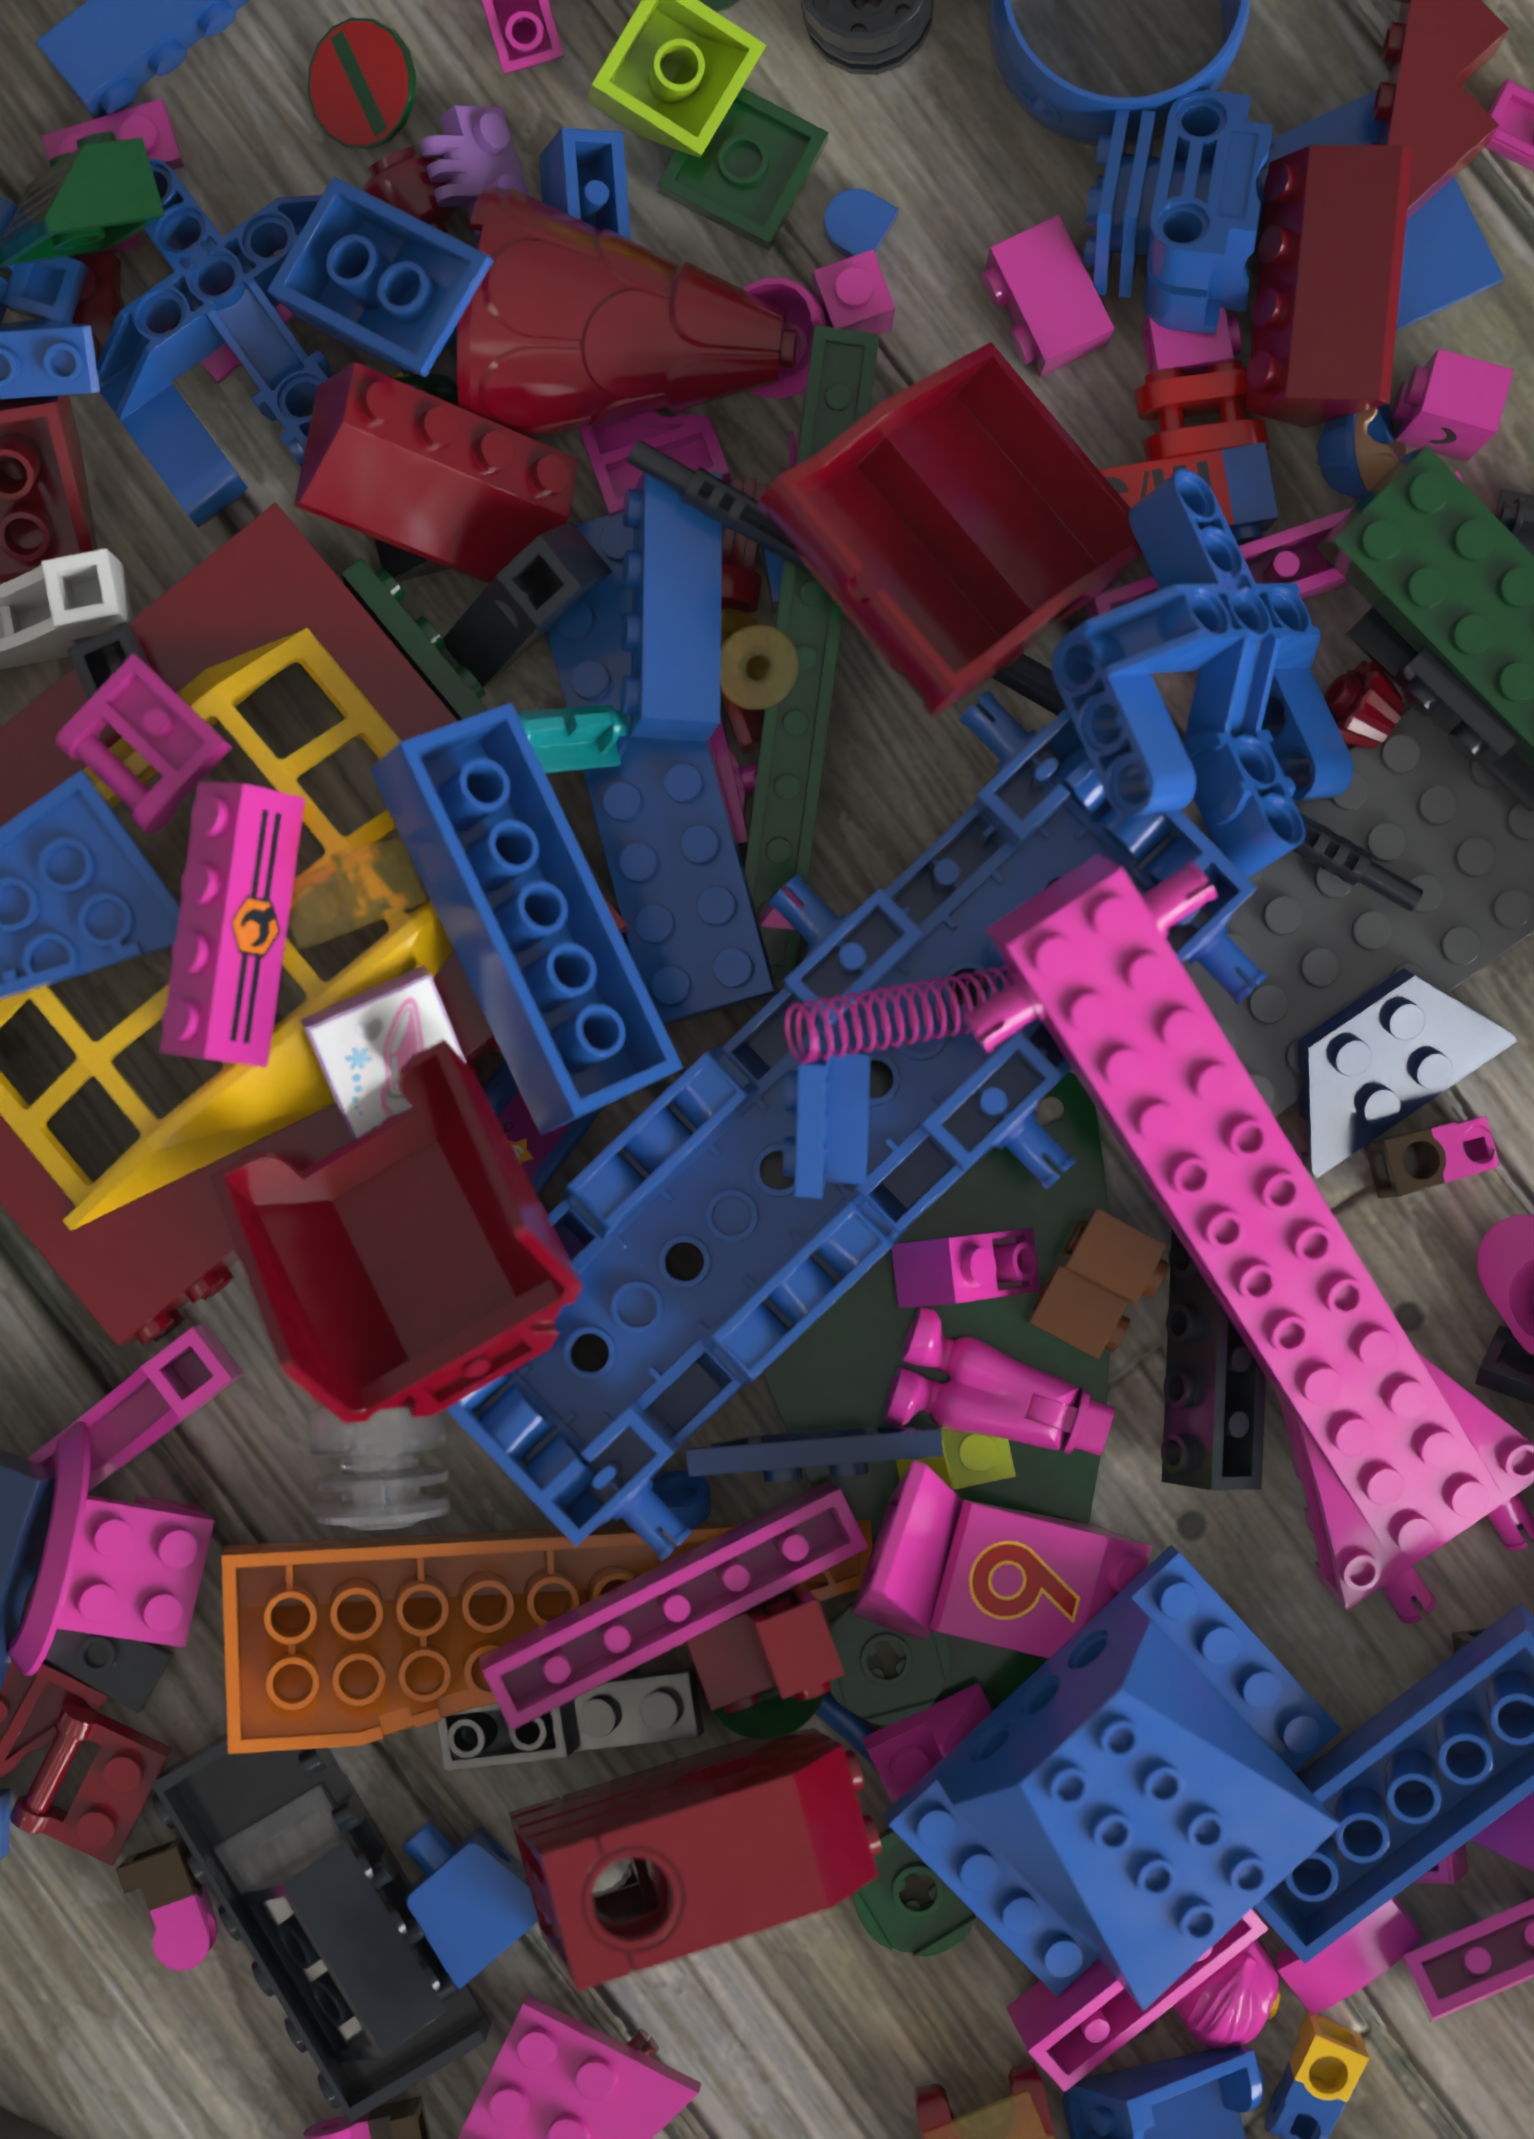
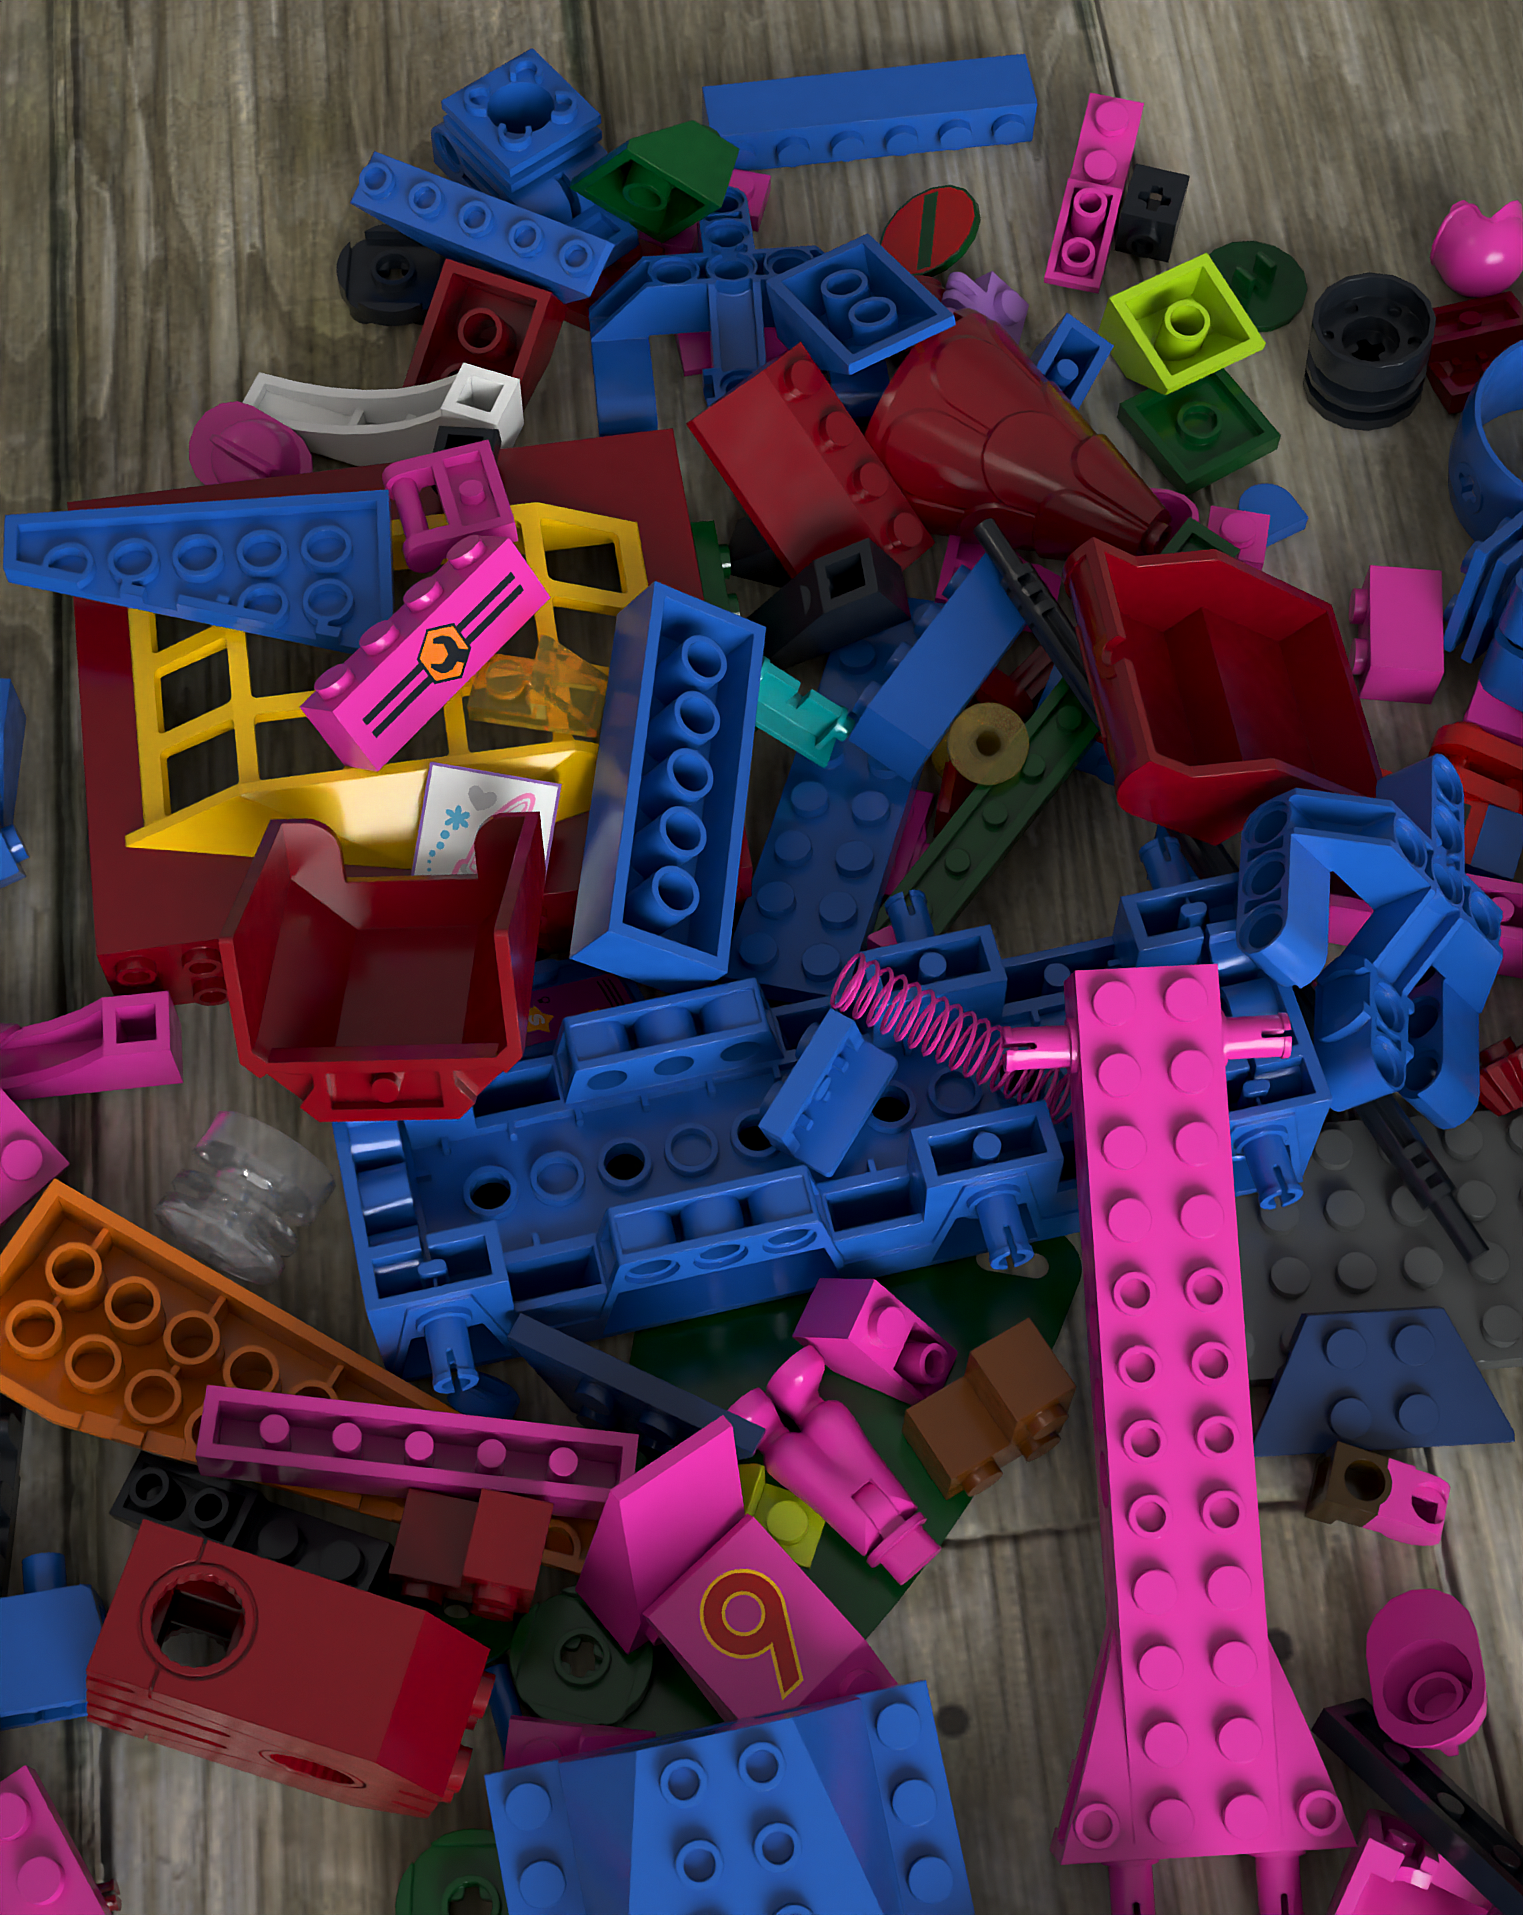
camera: 35 degrees right, 25 degrees down
black brick [1161,1229,1266,1490] -> none

